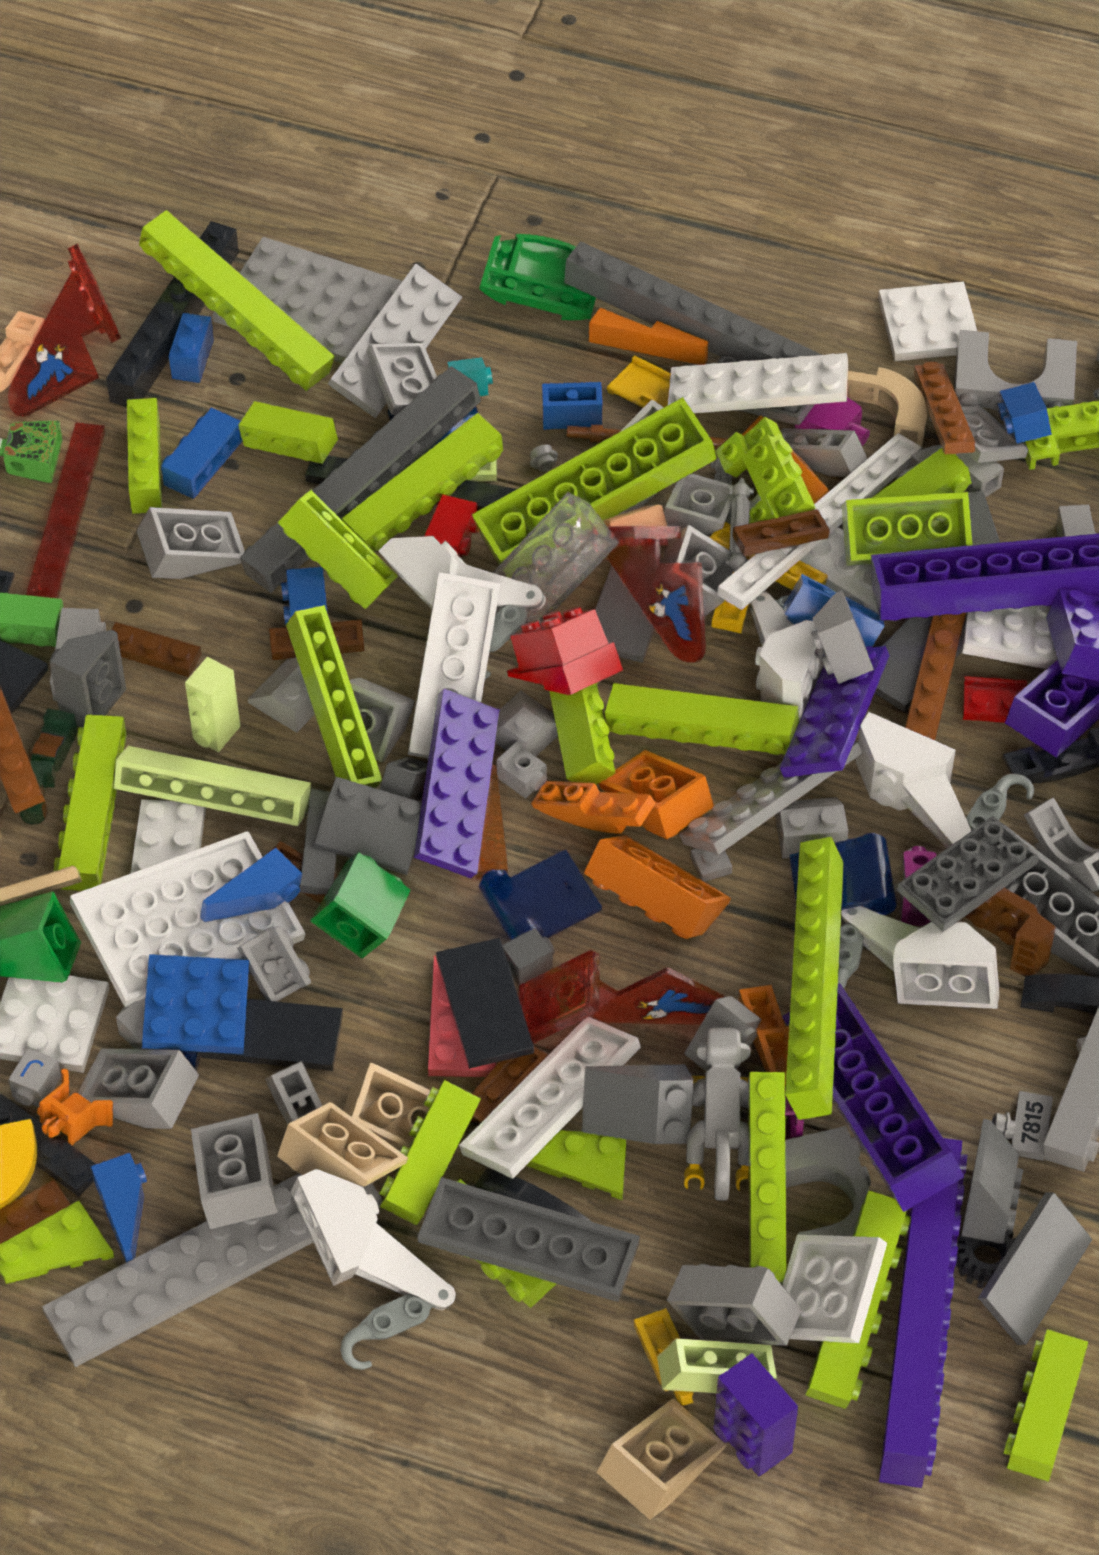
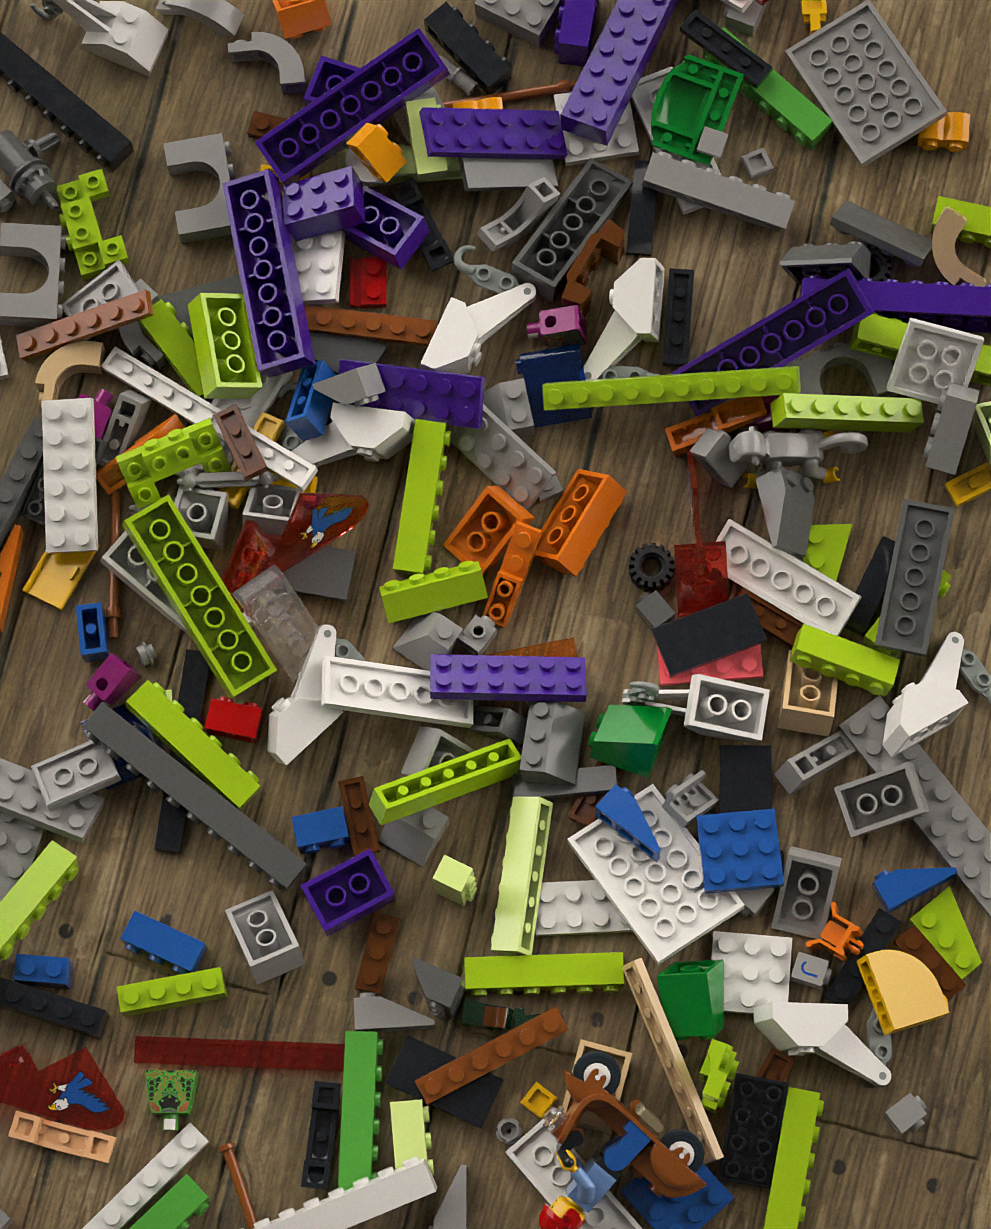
camera: 90 degrees left, 20 degrees up
lime brick [238,401,338,464] -> none
tan slope [277,1102,408,1186] -> none
lime brick [278,490,398,609] -> none
teal brick [447,357,493,396] -> none
clear blue door [479,849,603,940] -> none
piece [506,607,623,695] -> none
light nougat slope [597,504,667,528] -> none
dark grey tile [897,816,1039,932] -> none
light grey plate [991,1112,1016,1141] -> none
blue brick [997,382,1052,444] -> none
light grey tile [1011,1091,1053,1161] -> none
none -> magenta torso [84,653,141,711]
none -> dark purple brick [300,849,396,936]
none -> white slope [622,674,770,742]
none -> black tyre [629,543,675,592]
none -> black plate [662,268,694,367]
none -> tan arch [932,205,987,287]

